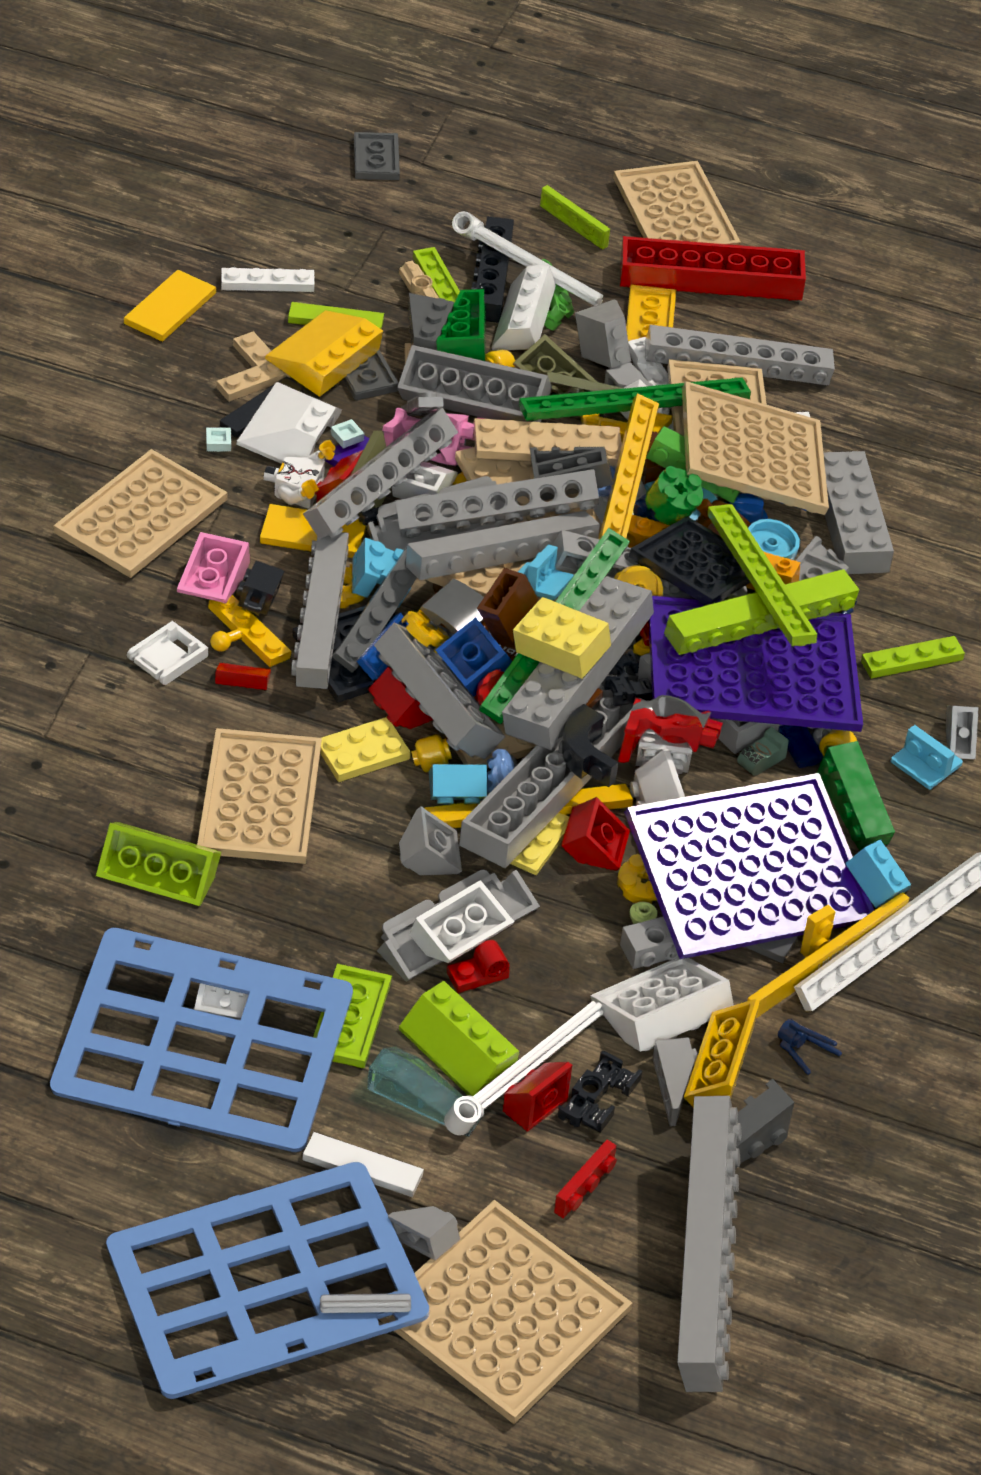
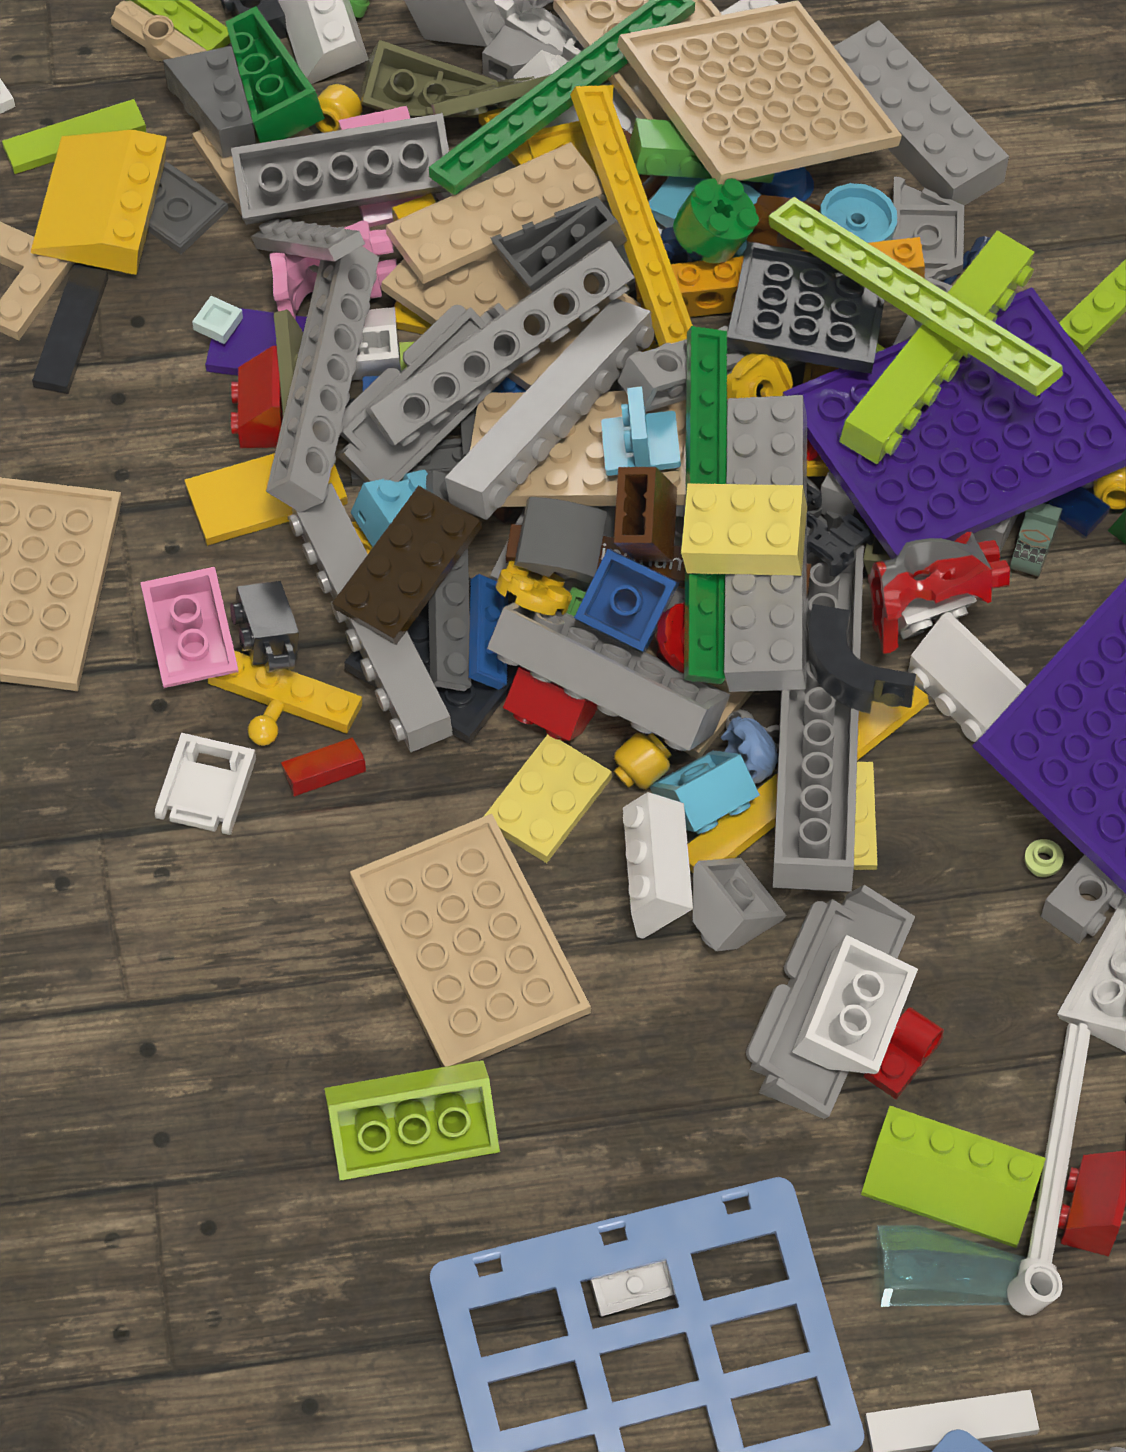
camera: 25 degrees left, 15 degrees up
light aqua plate [206,428,231,452] -> none
white slope [237,382,342,464] -> none
white torso [264,440,335,509] -> none
lime plate [309,964,392,1069] -> none
red slope [561,797,630,871] -> none
yellow plate [617,854,657,904] -> none
none -> dark brown plate [332,485,482,645]
none -> white slope [623,792,693,938]

